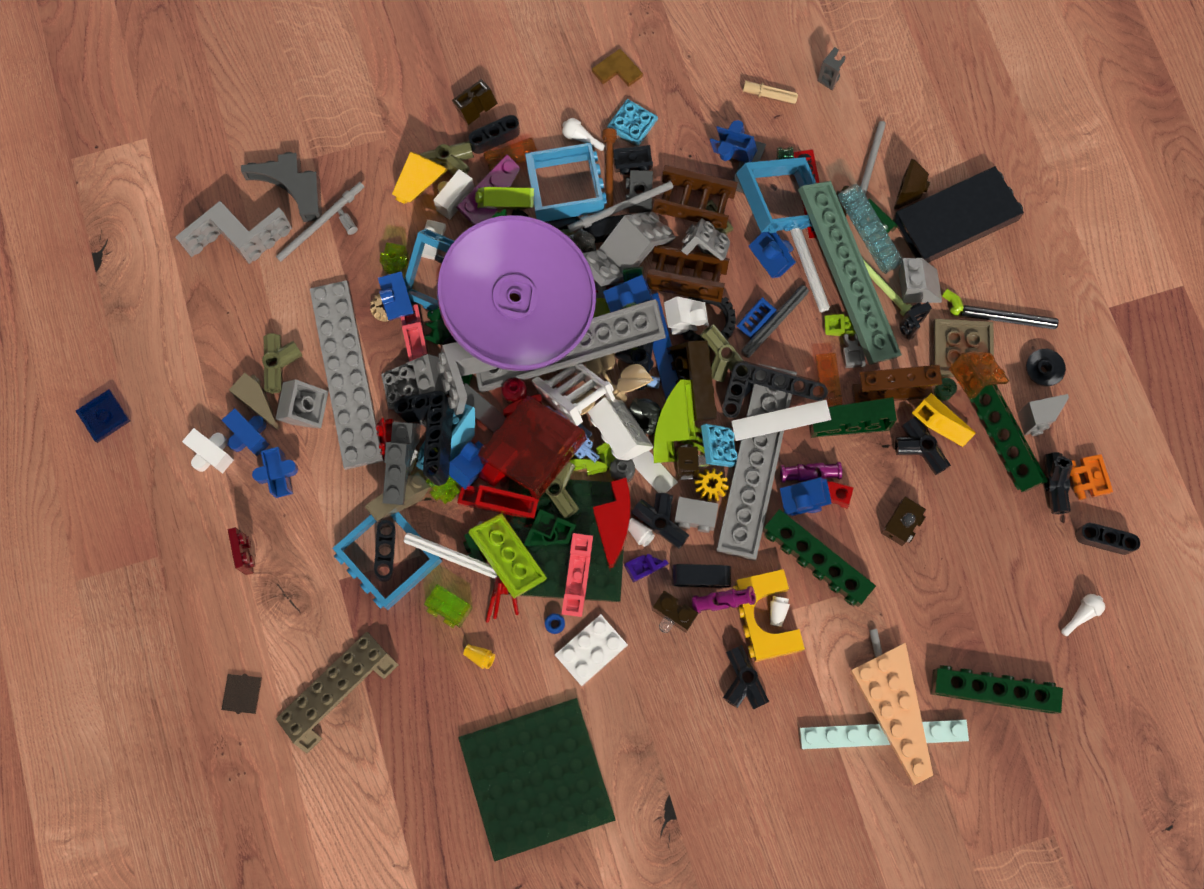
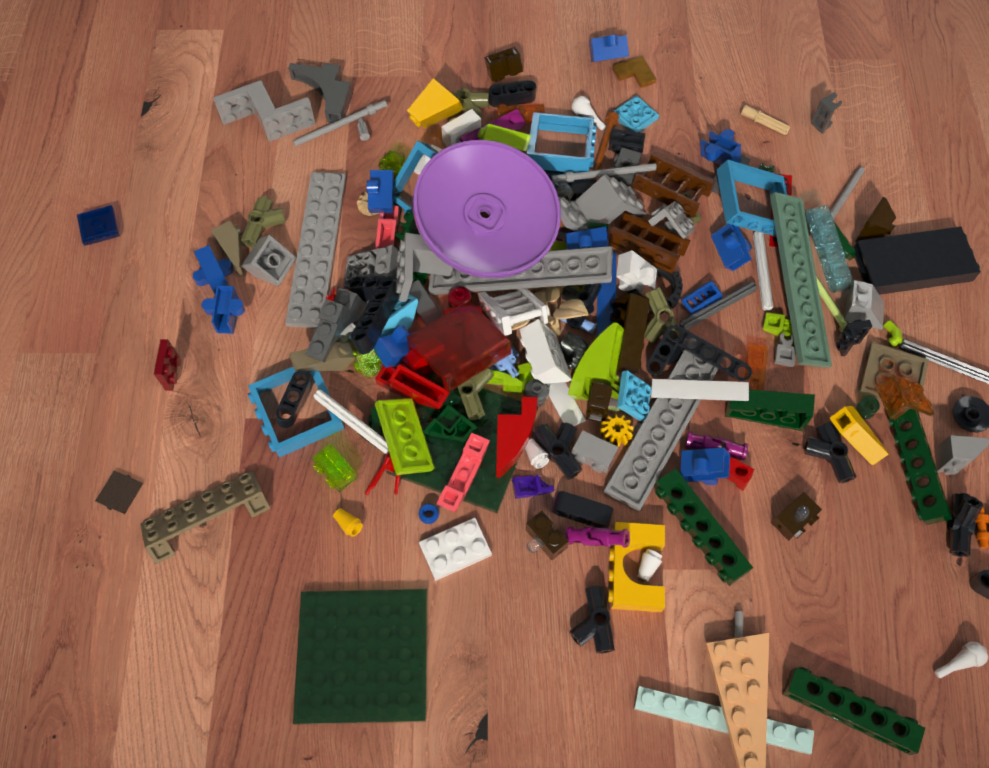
camera: 15 degrees right, 10 degrees down
white piece [182,428,234,474] -> none
reddish brown fence [852,365,942,403] -> none
none -> blue piece [589,35,629,62]

